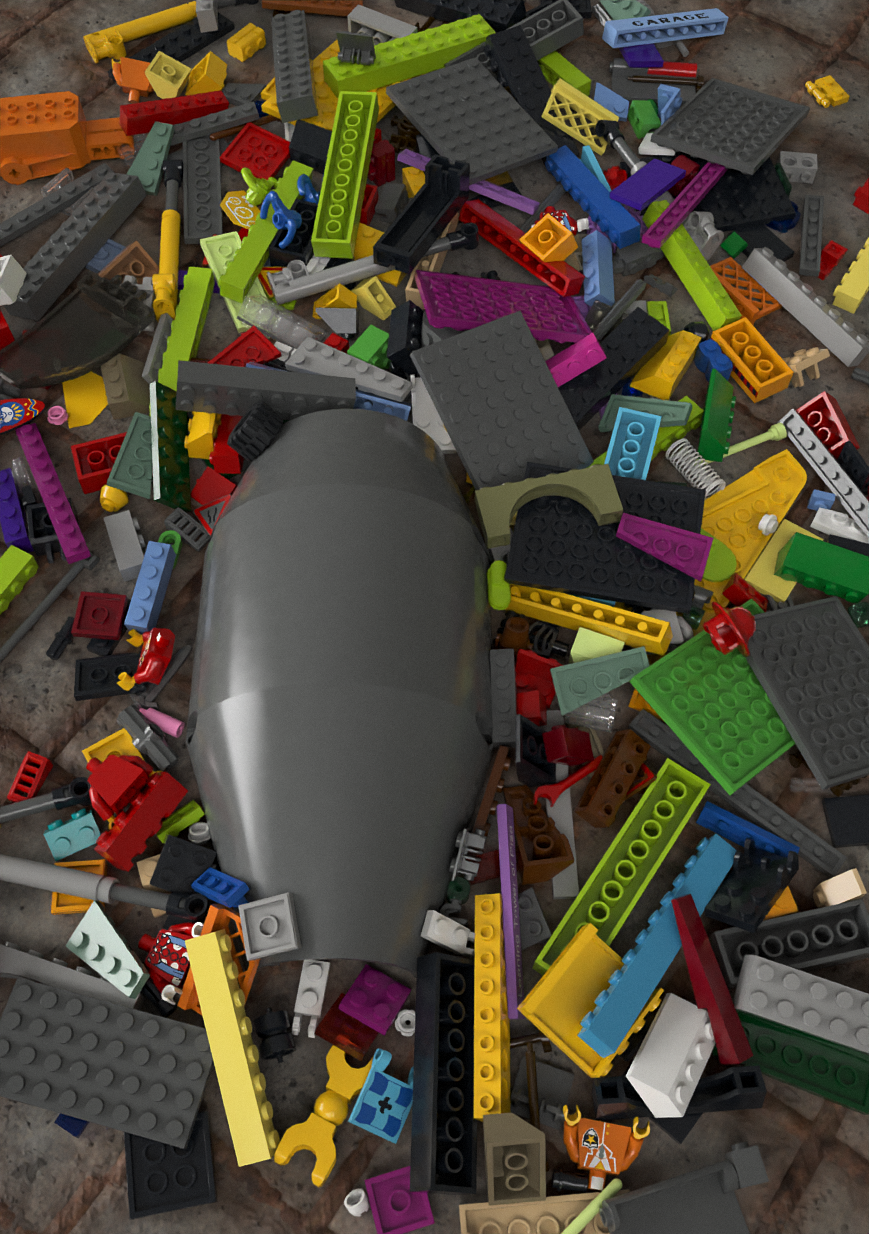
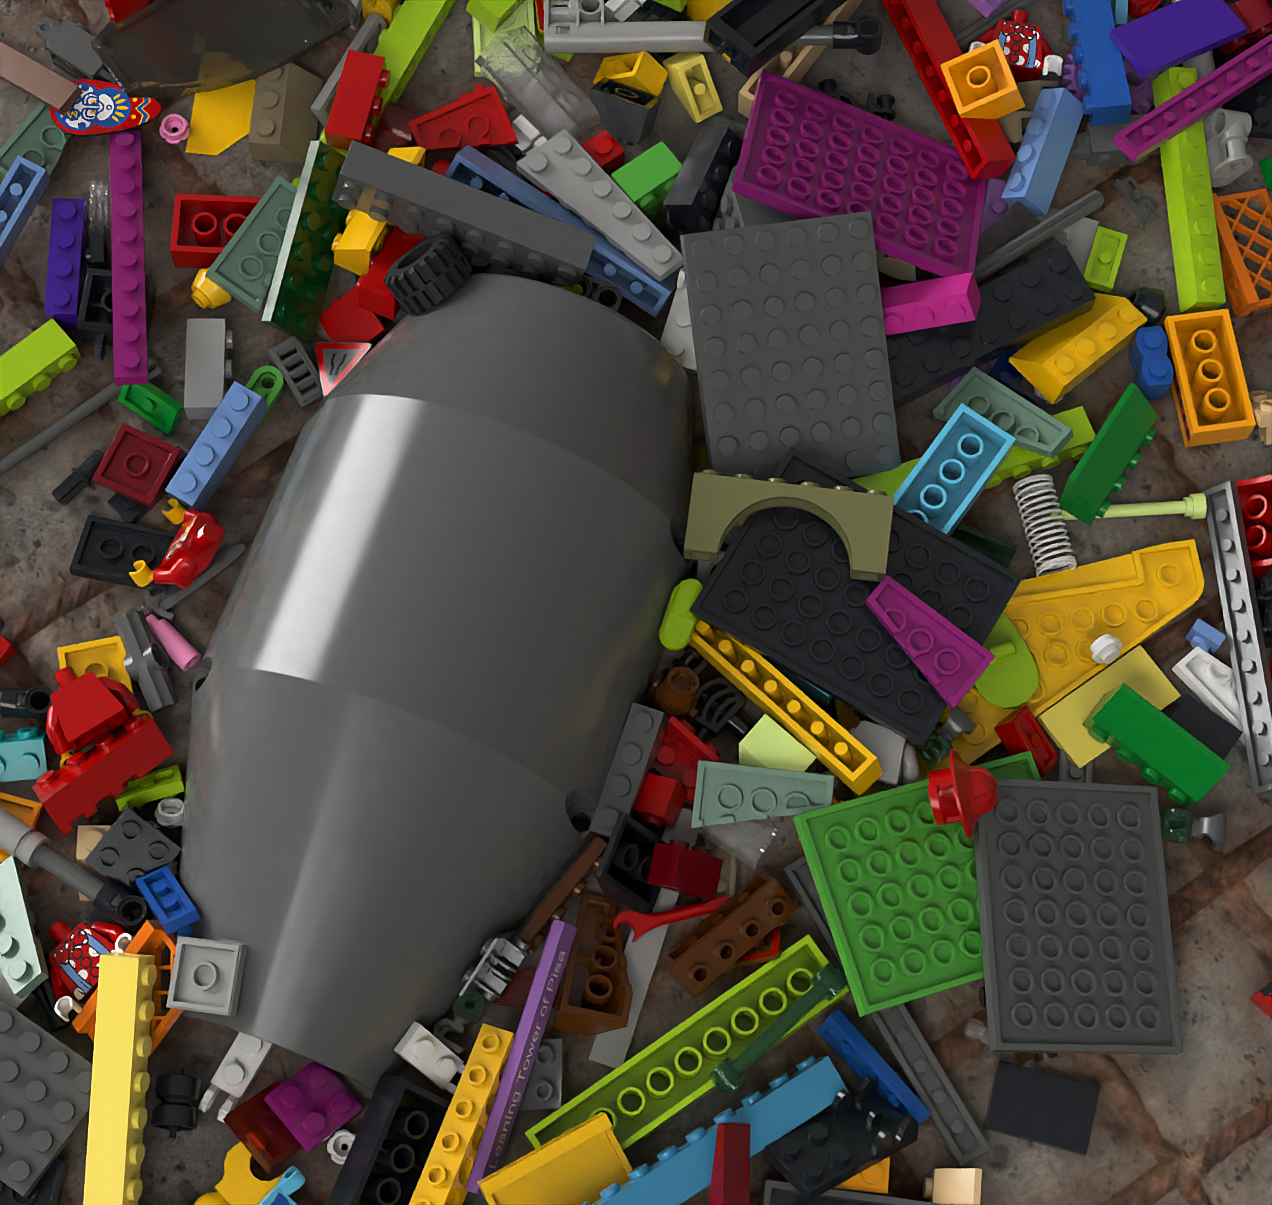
camera: 15 degrees right, 10 degrees up
none -> green plate [118,382,184,435]
none -> red brick [324,50,391,151]
none -> clear green piece [708,963,848,1097]

